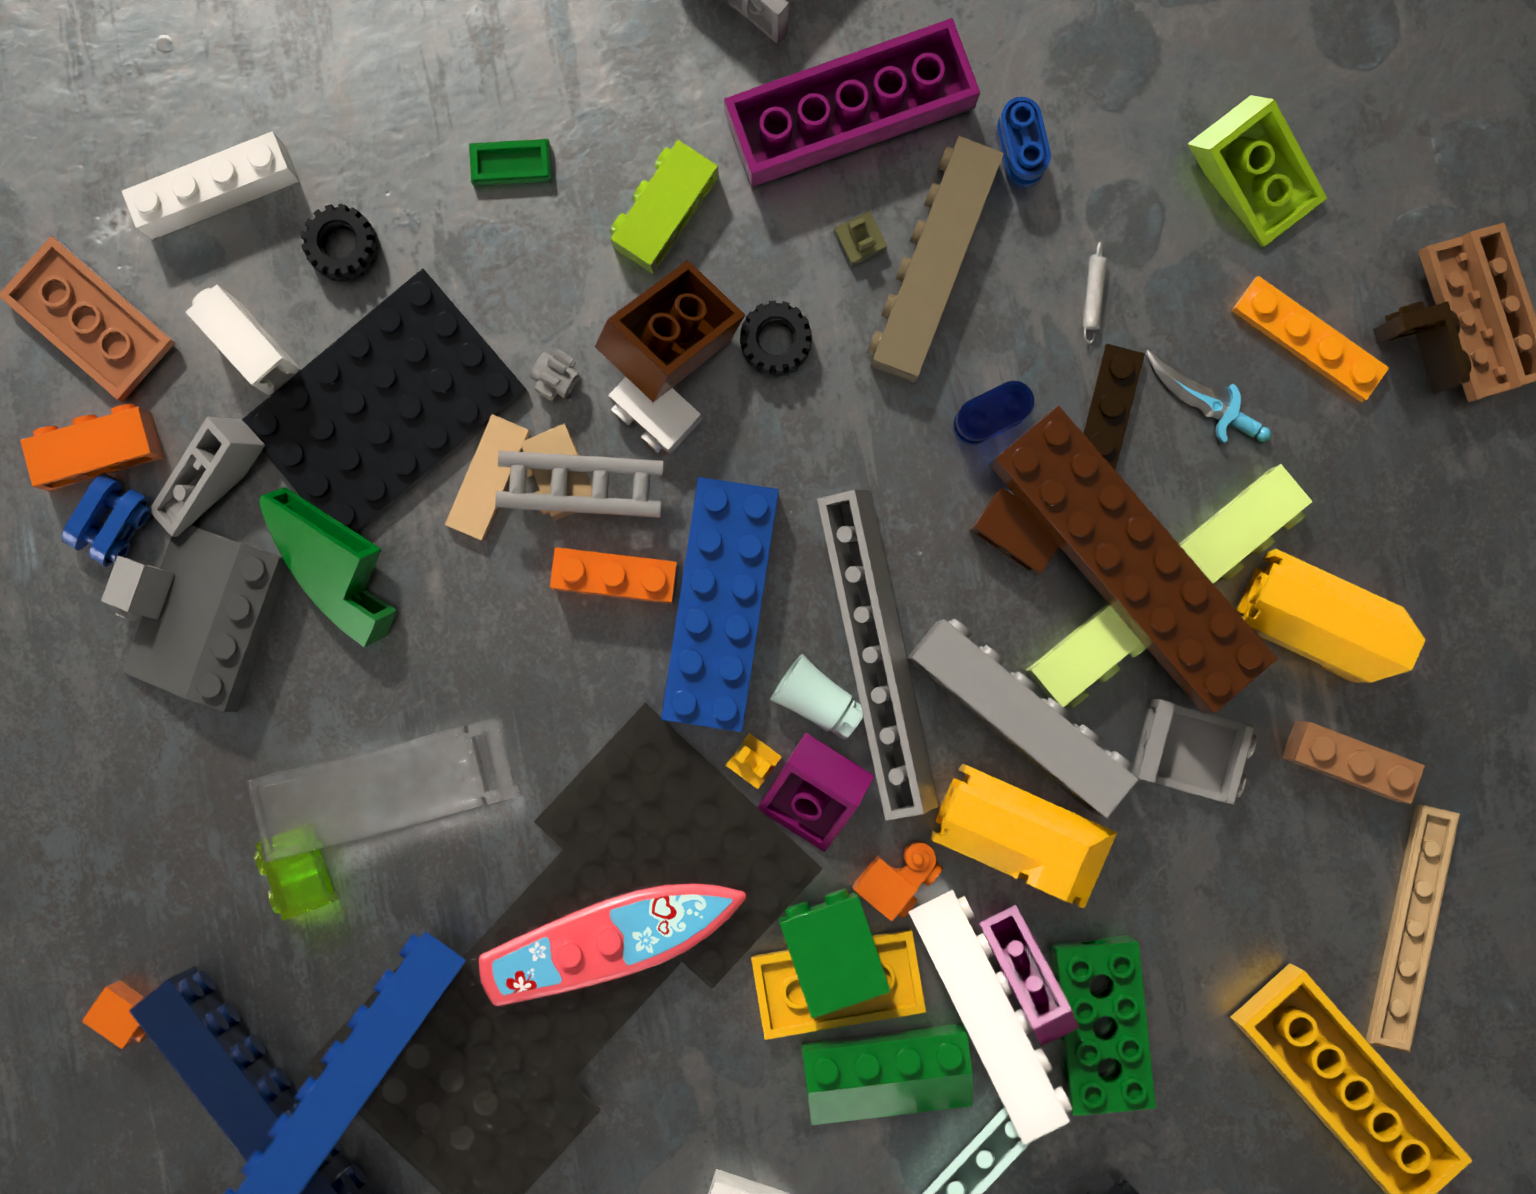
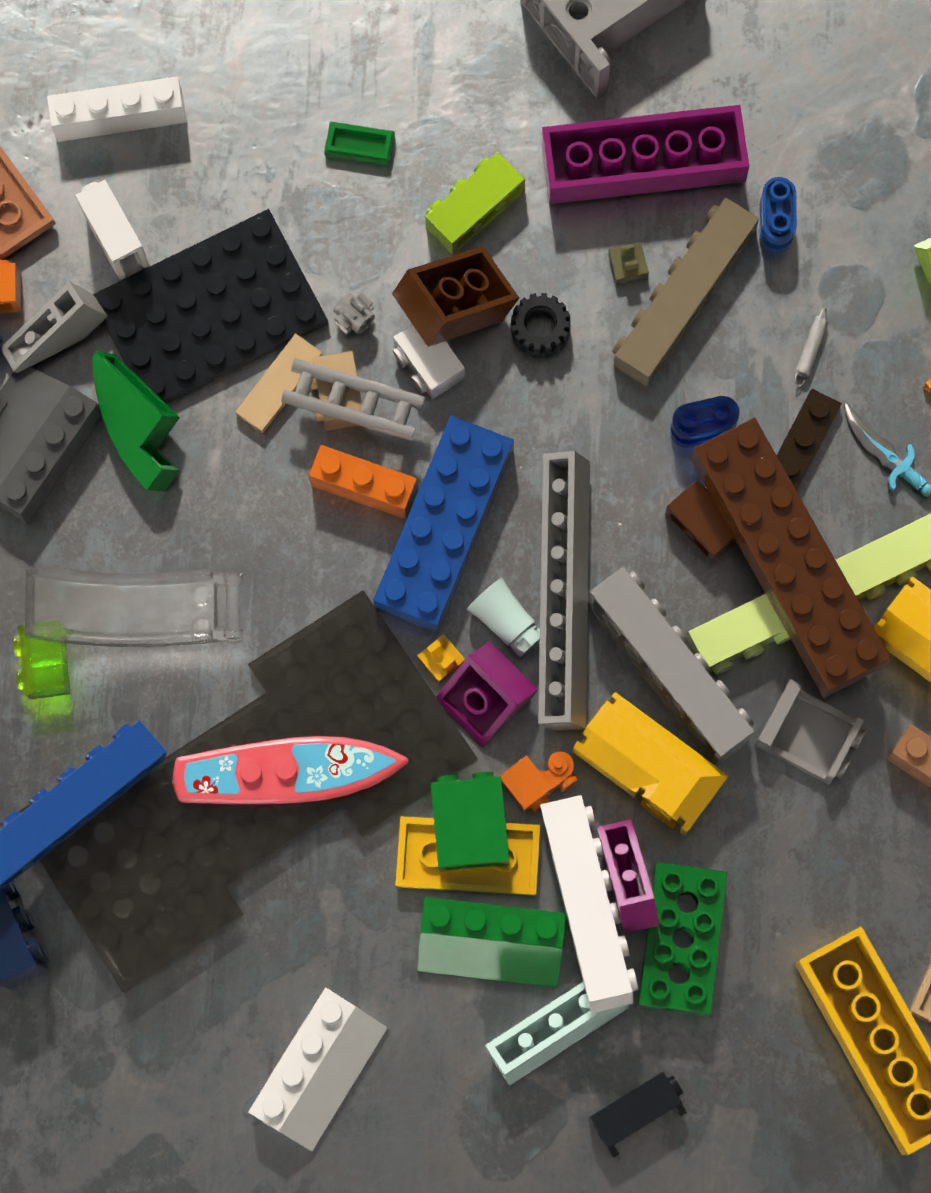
camera: 20 degrees right, 10 degrees down
black tyre [301,204,379,282] -> none

